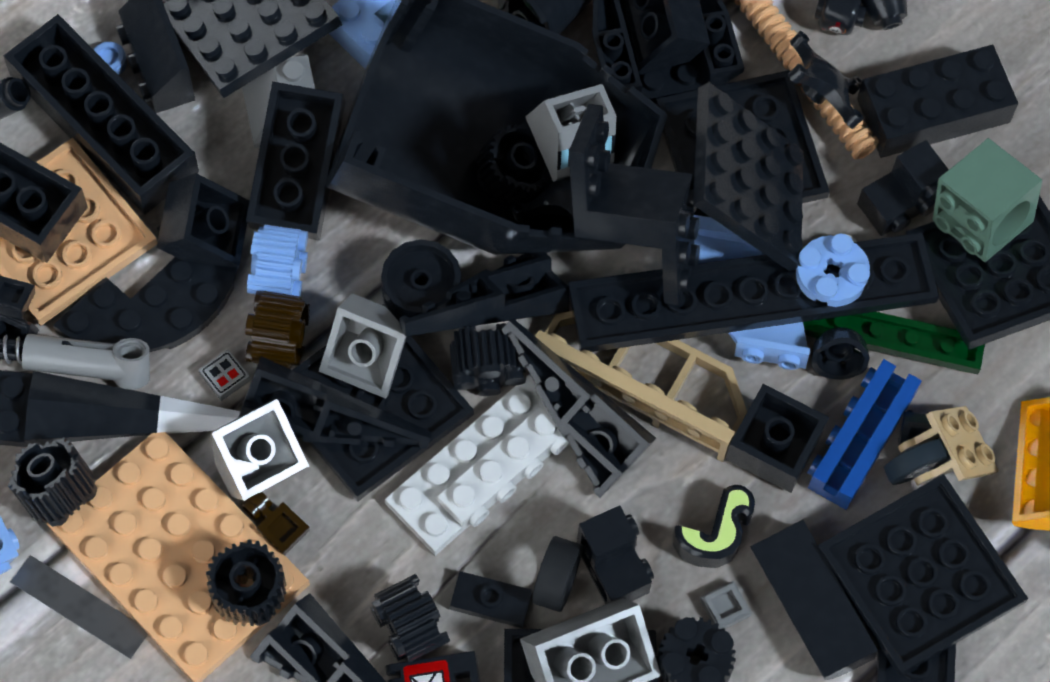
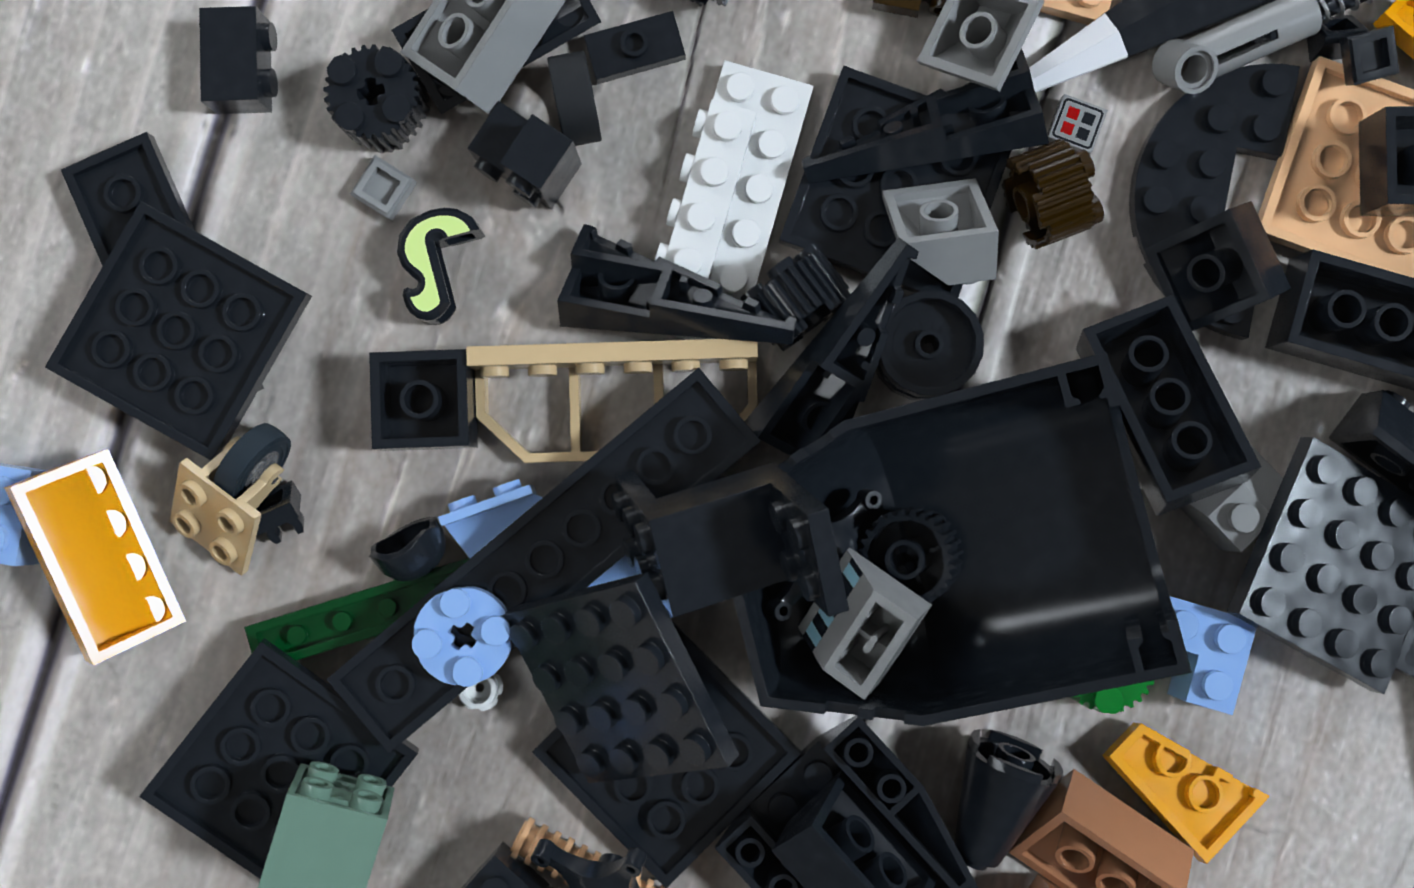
camera: 155 degrees right, 20 degrees up
light blue brick [247,225,308,297] -> none
black brick [750,520,878,680] -> none
blue brick [807,359,922,510] -> none
black brick [857,140,949,236] -> none

